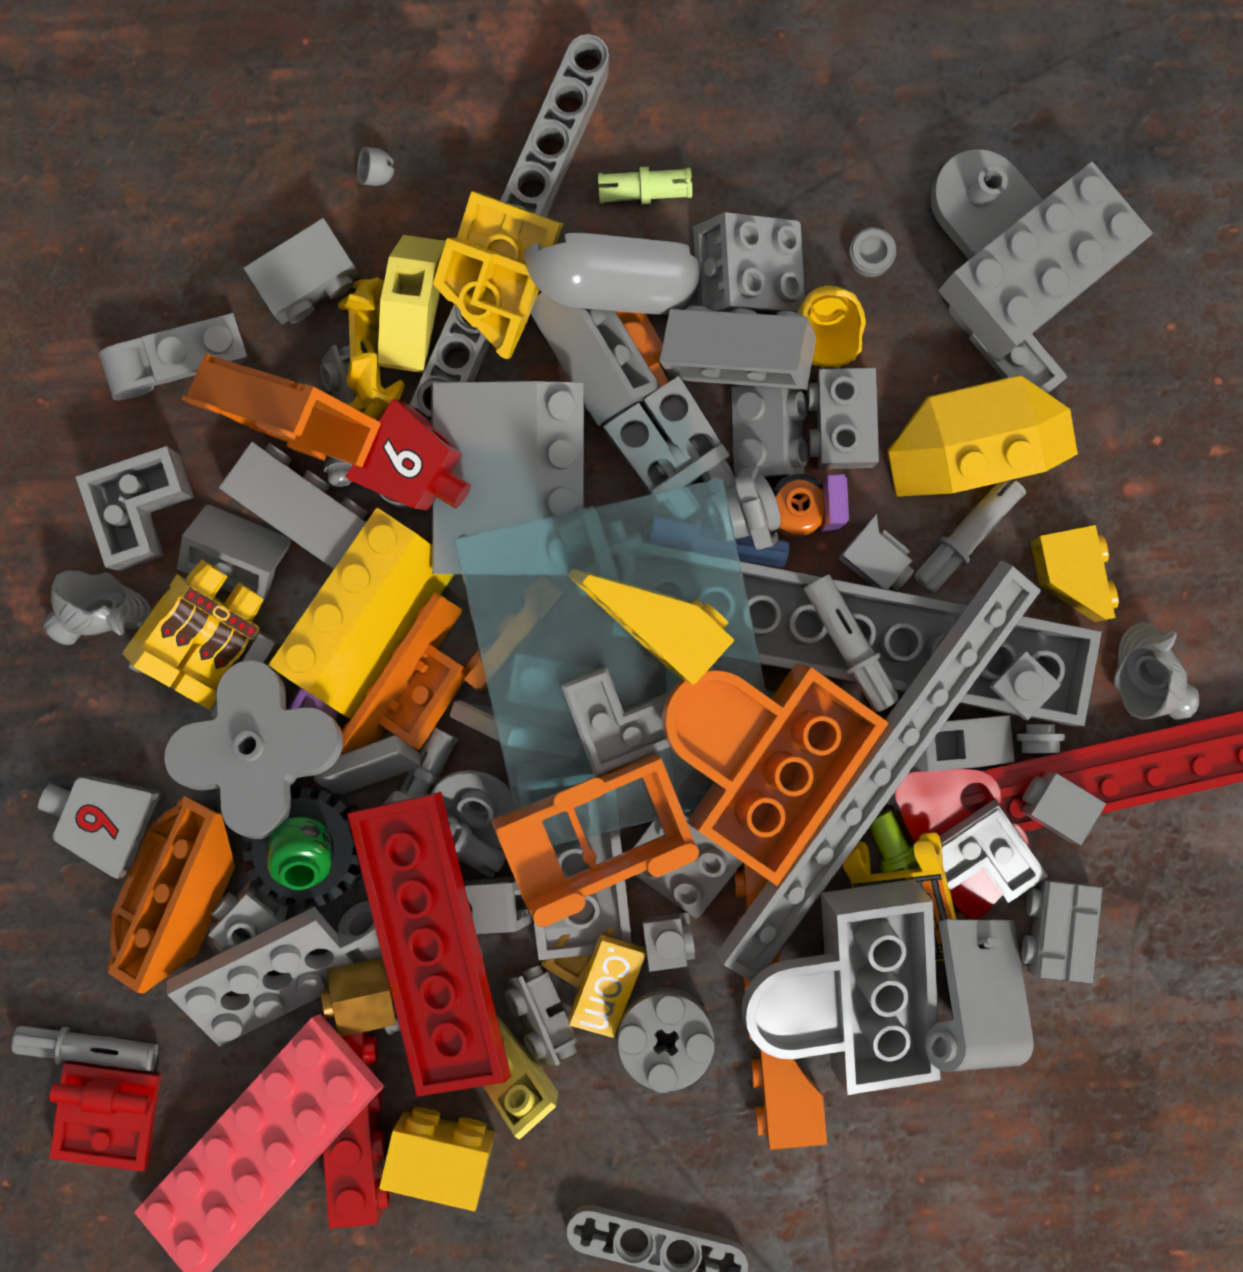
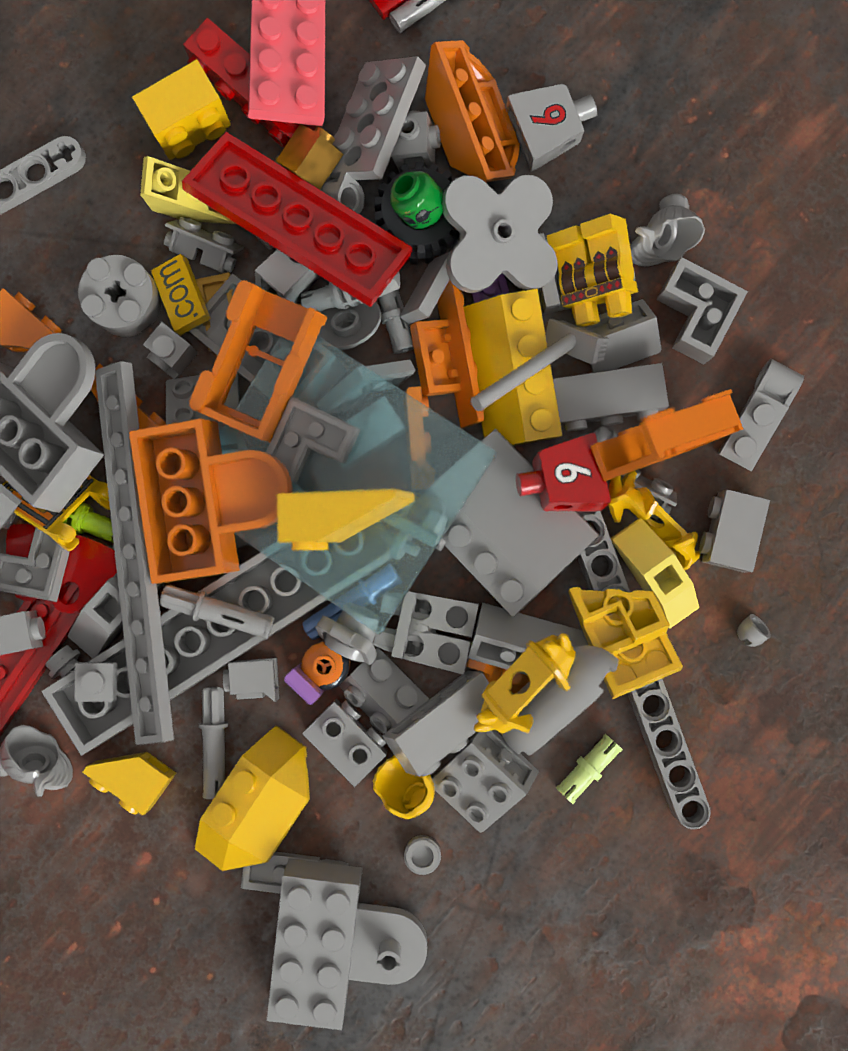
camera: 135 degrees right, 0 degrees up
none -> light grey piece [471,319,609,411]
none -> yellow piece [473,633,576,733]

